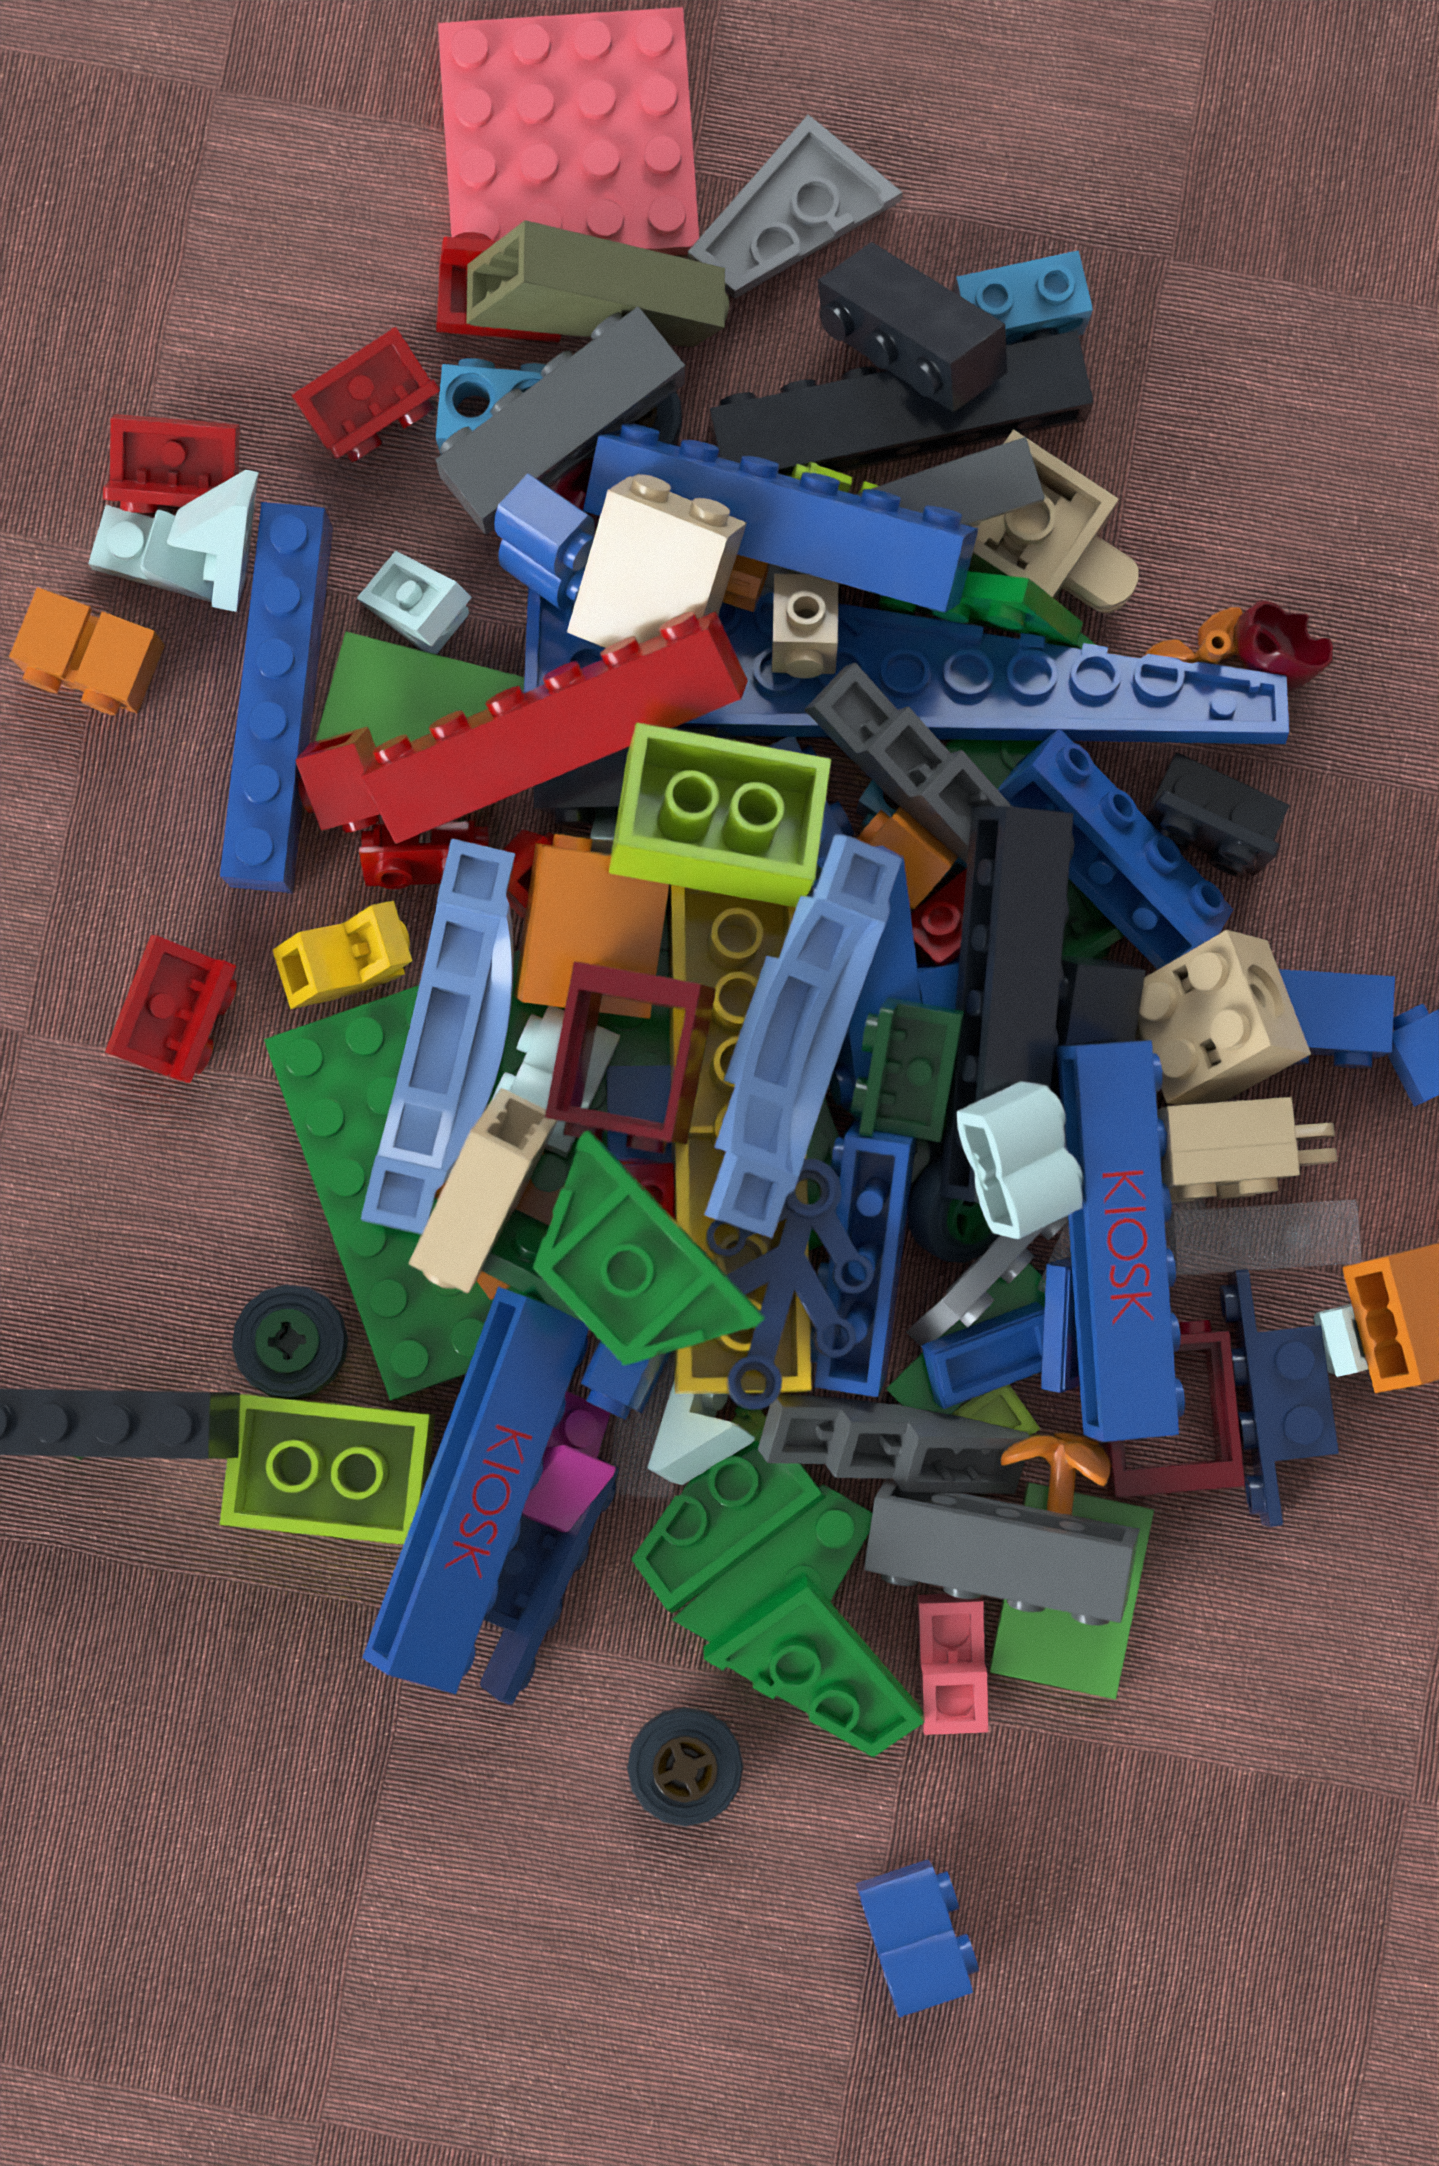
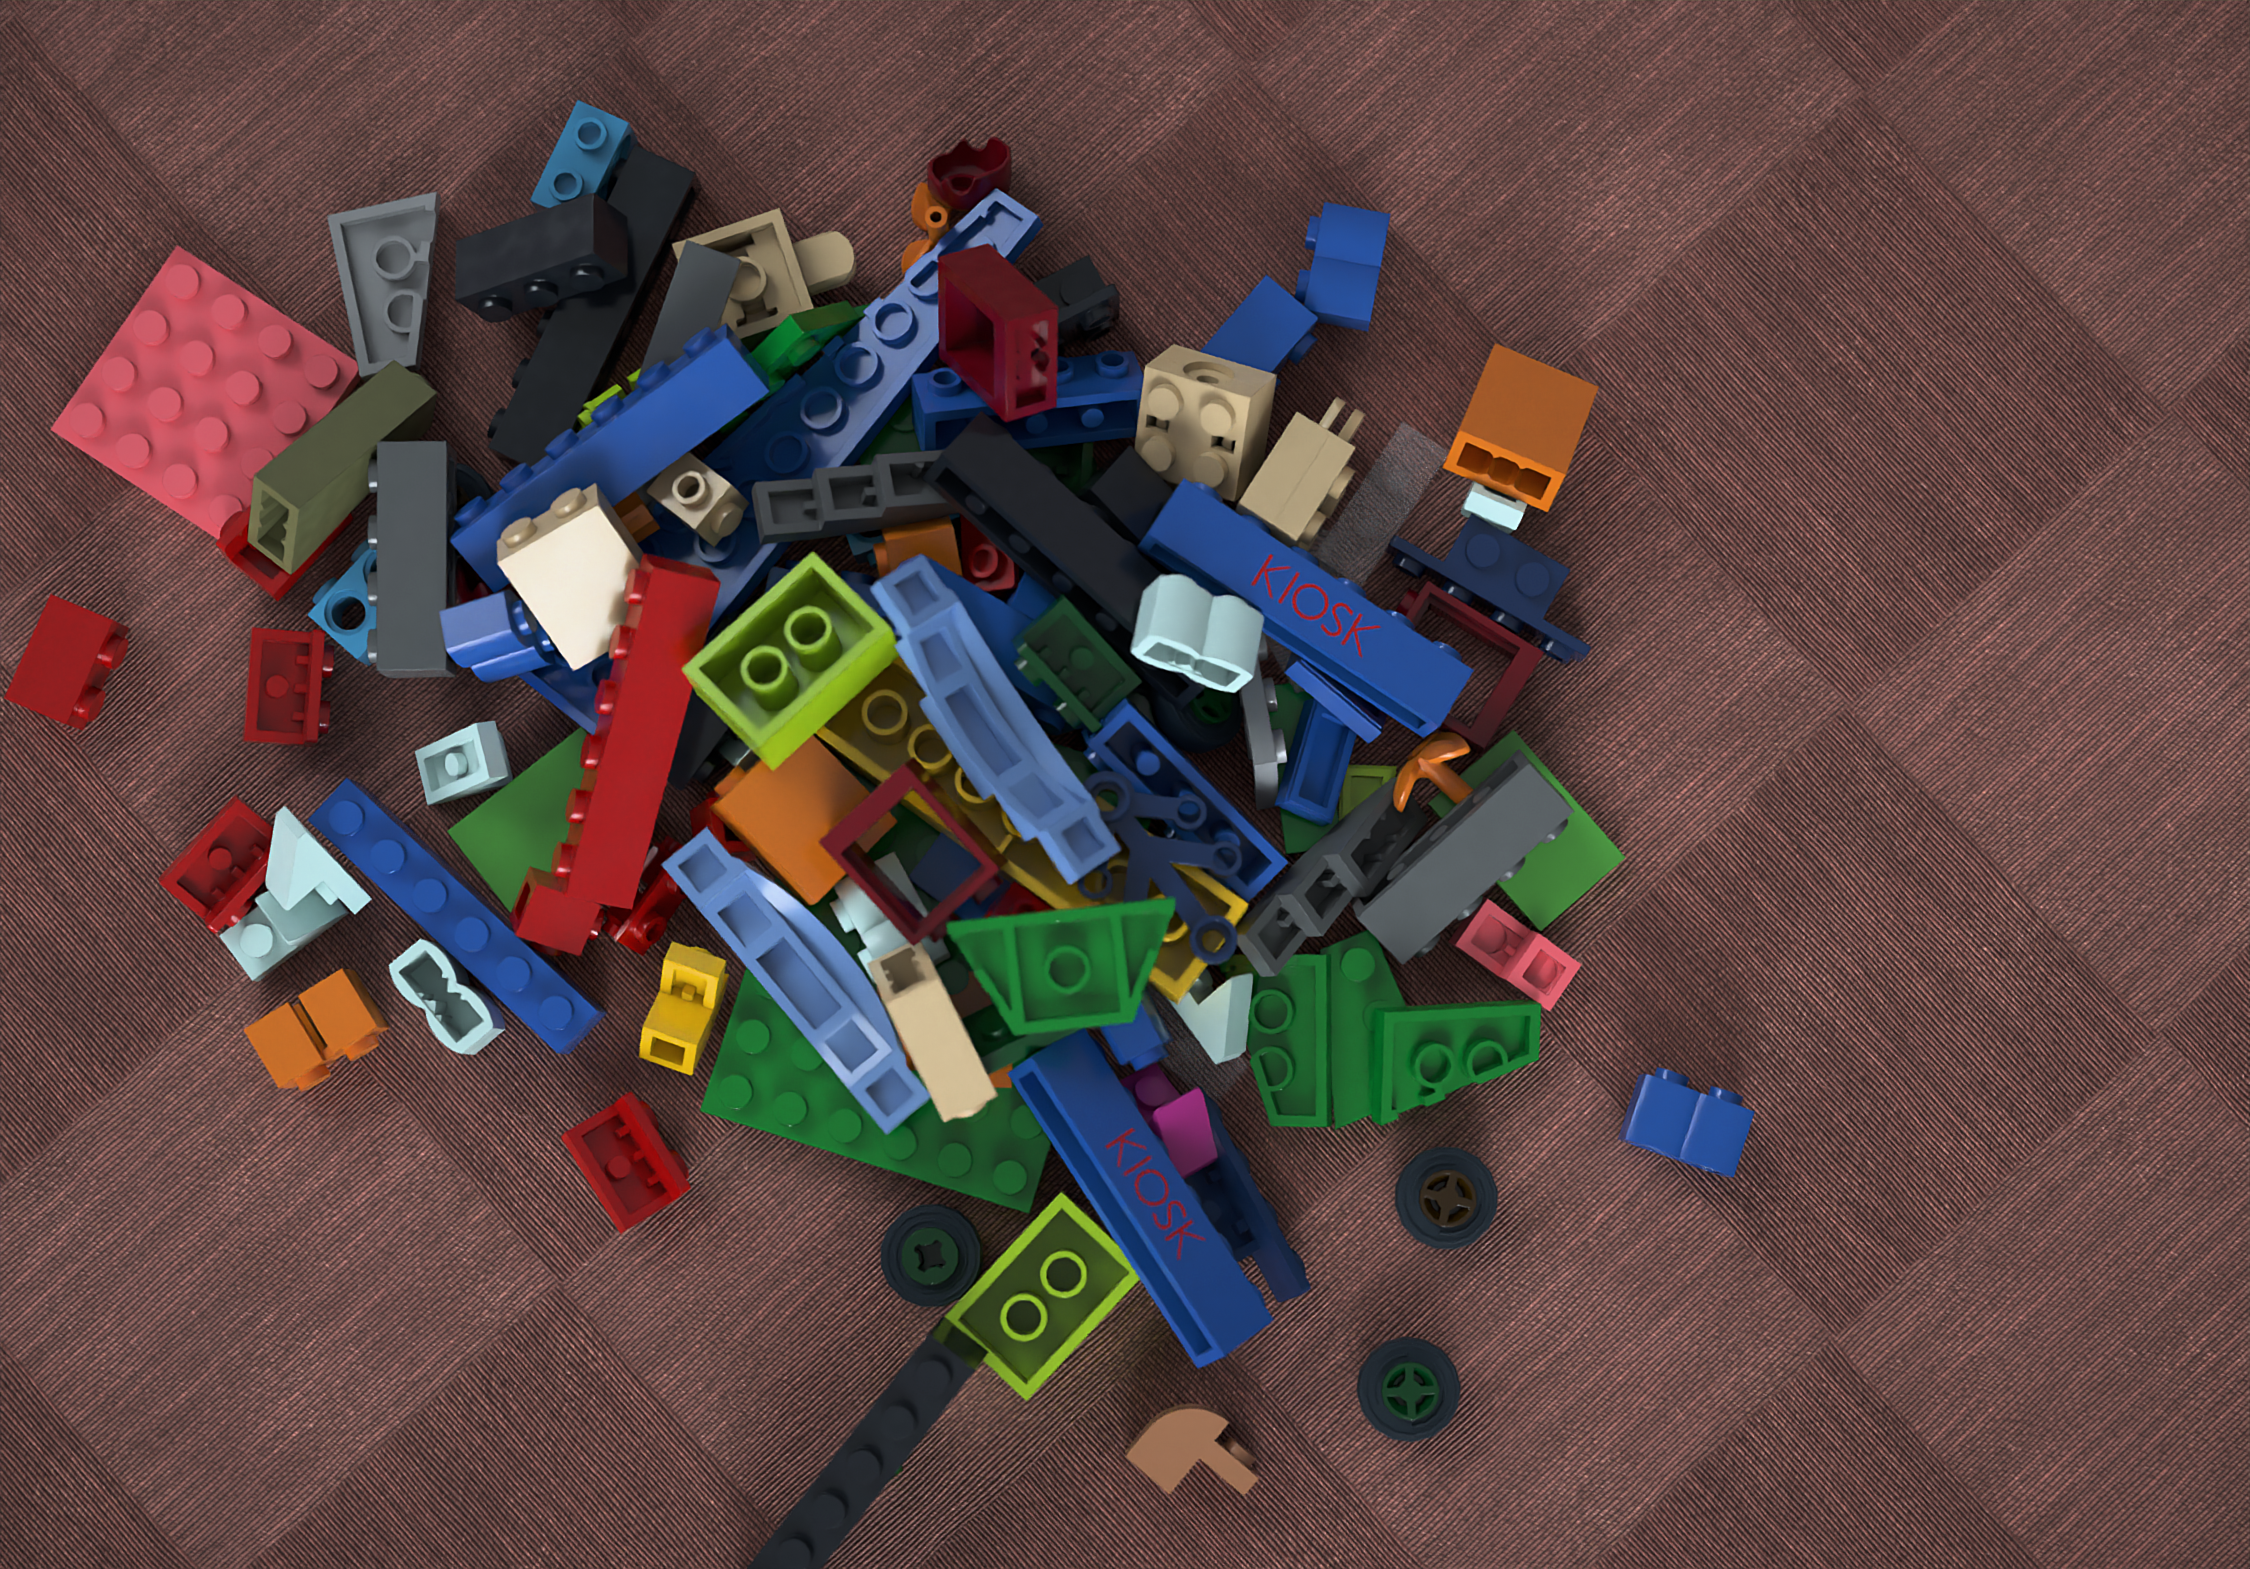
camera: 50 degrees left, 0 degrees up
none -> red brick [4,594,129,730]
none -> light aqua brick [389,939,505,1055]
none -> dark red window [938,243,1058,422]
none -> nougat brick [1125,1403,1259,1496]
none -> black wheel [1356,1336,1461,1442]

